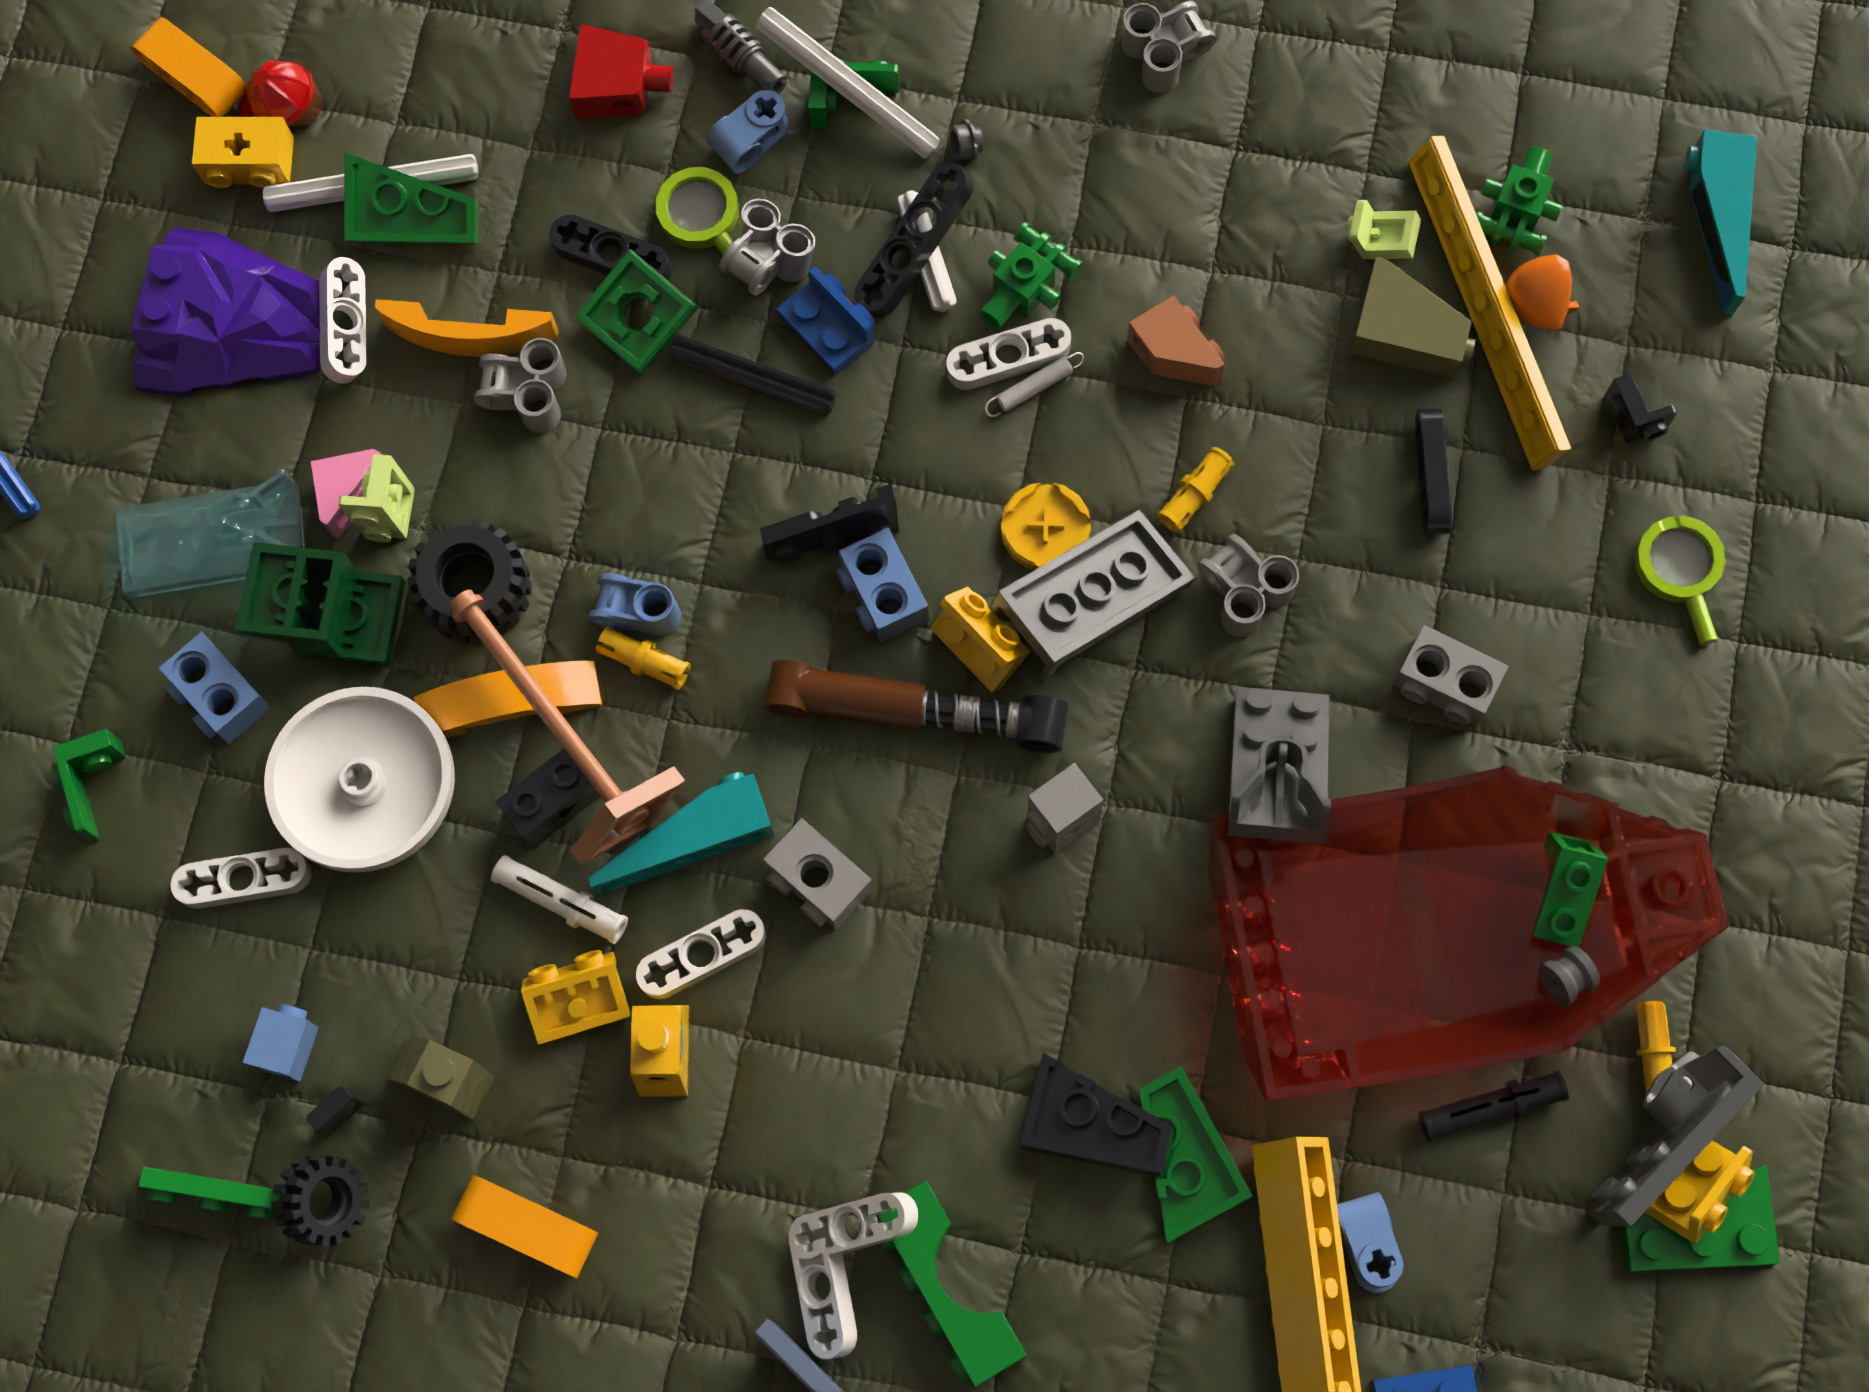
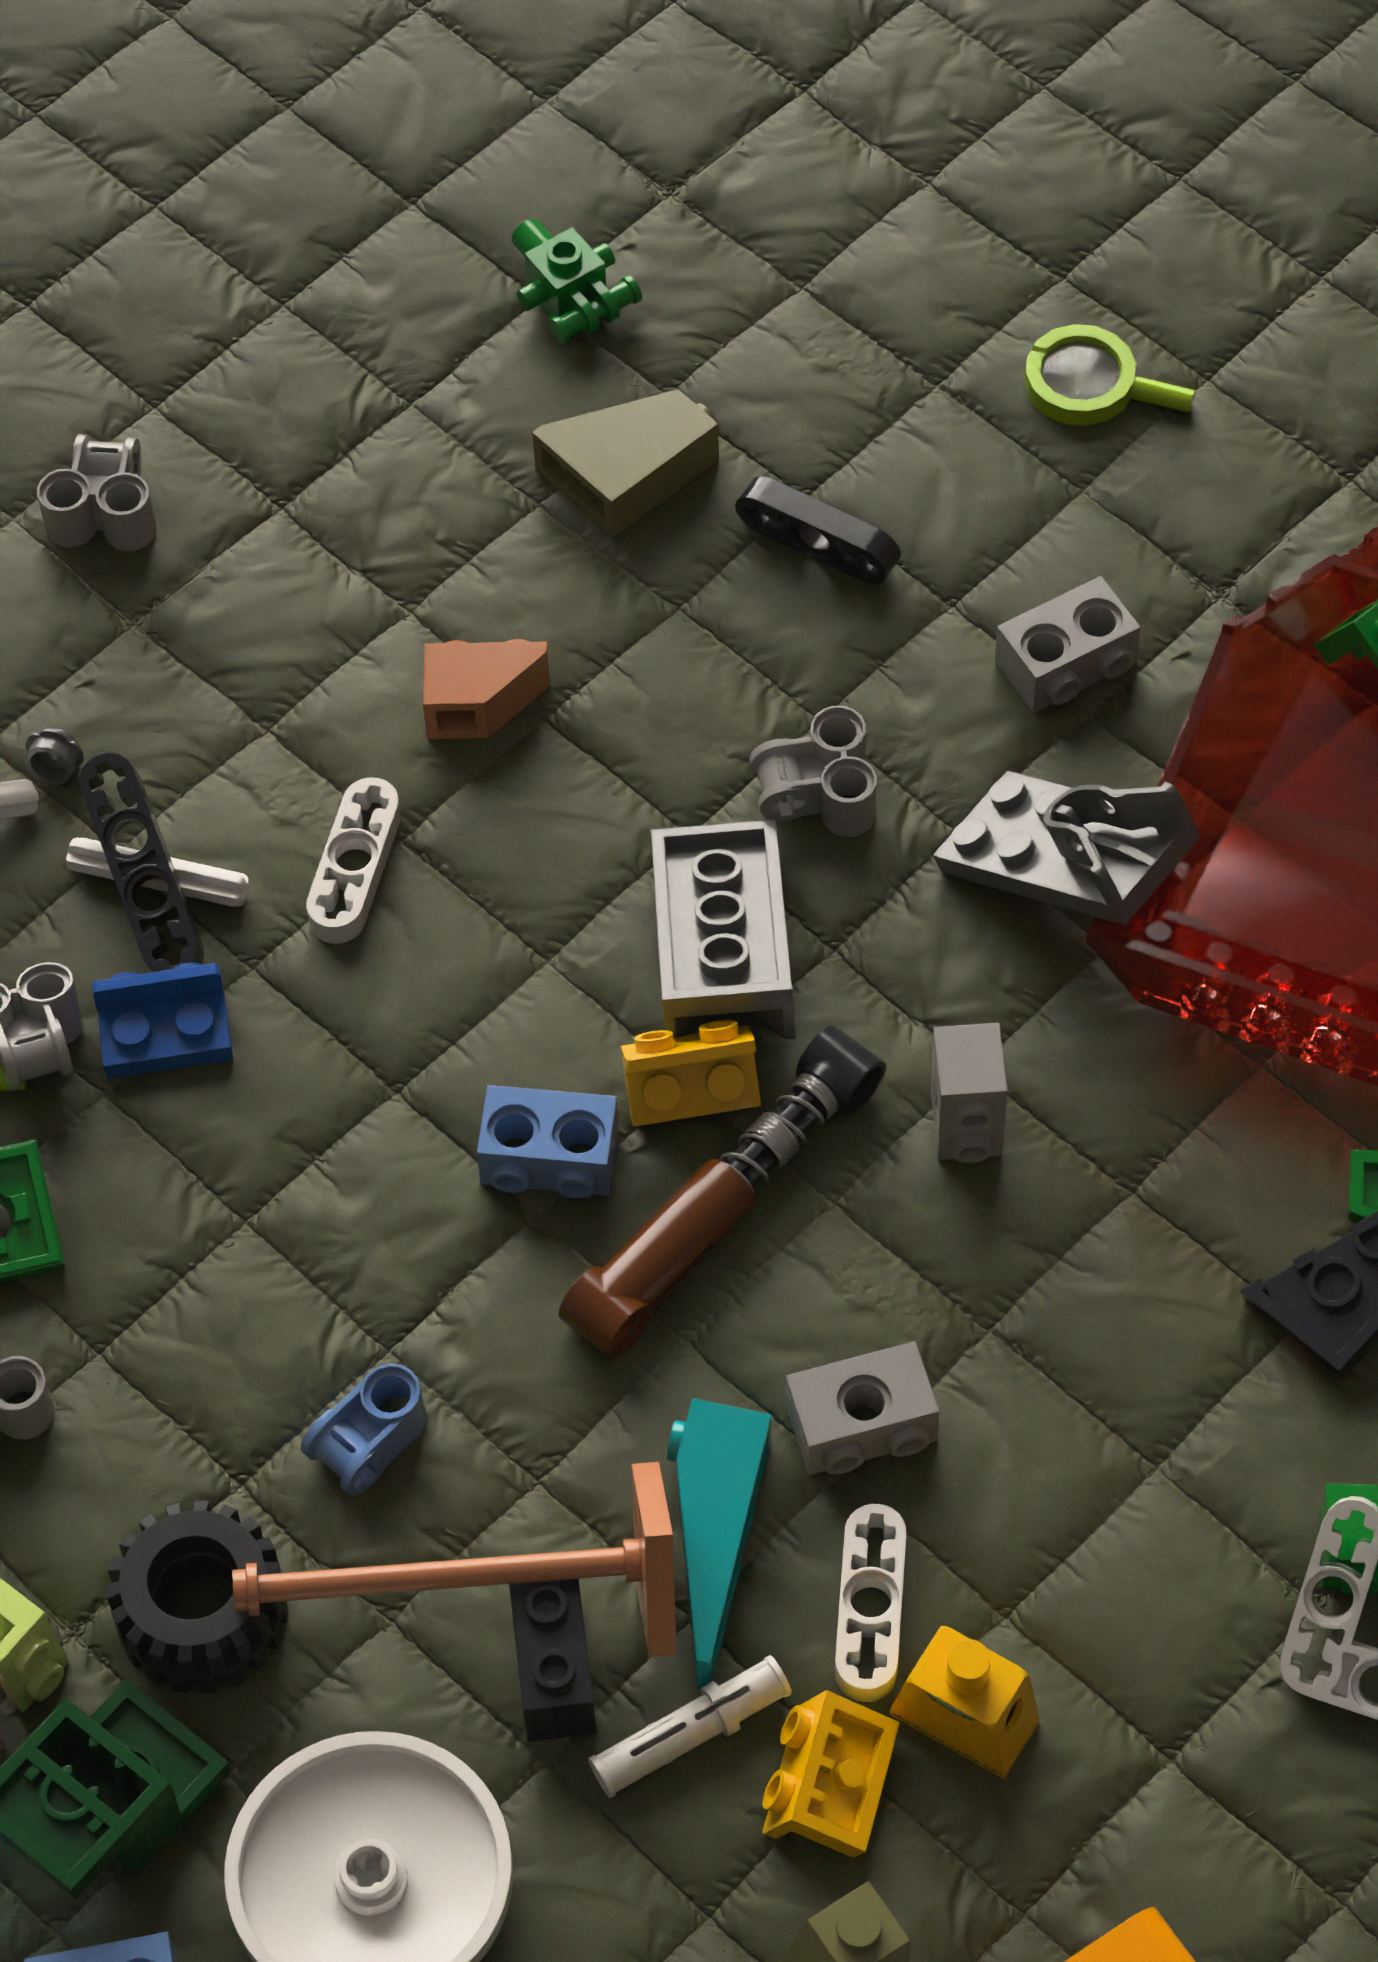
camera: 60 degrees left, 15 degrees down
light orange slope [414,661,603,738] -> none
yellow pin [596,626,691,690] -> none
black axle [668,335,836,415] -> none
black wing [760,483,899,562] -> none
green piece [980,222,1084,329] -> none
white piece [985,352,1084,417] -> none
yellow tile [1001,483,1091,570] -> none
yellow pin [1157,447,1235,533] -> none
yellowish green bracket [1347,200,1421,259] -> none
yellow tile [1408,136,1571,471] -> none
orange piece [1505,255,1579,331] -> none
black bracket [1604,373,1677,443] -> none
teal slope [1684,129,1757,316] -> none

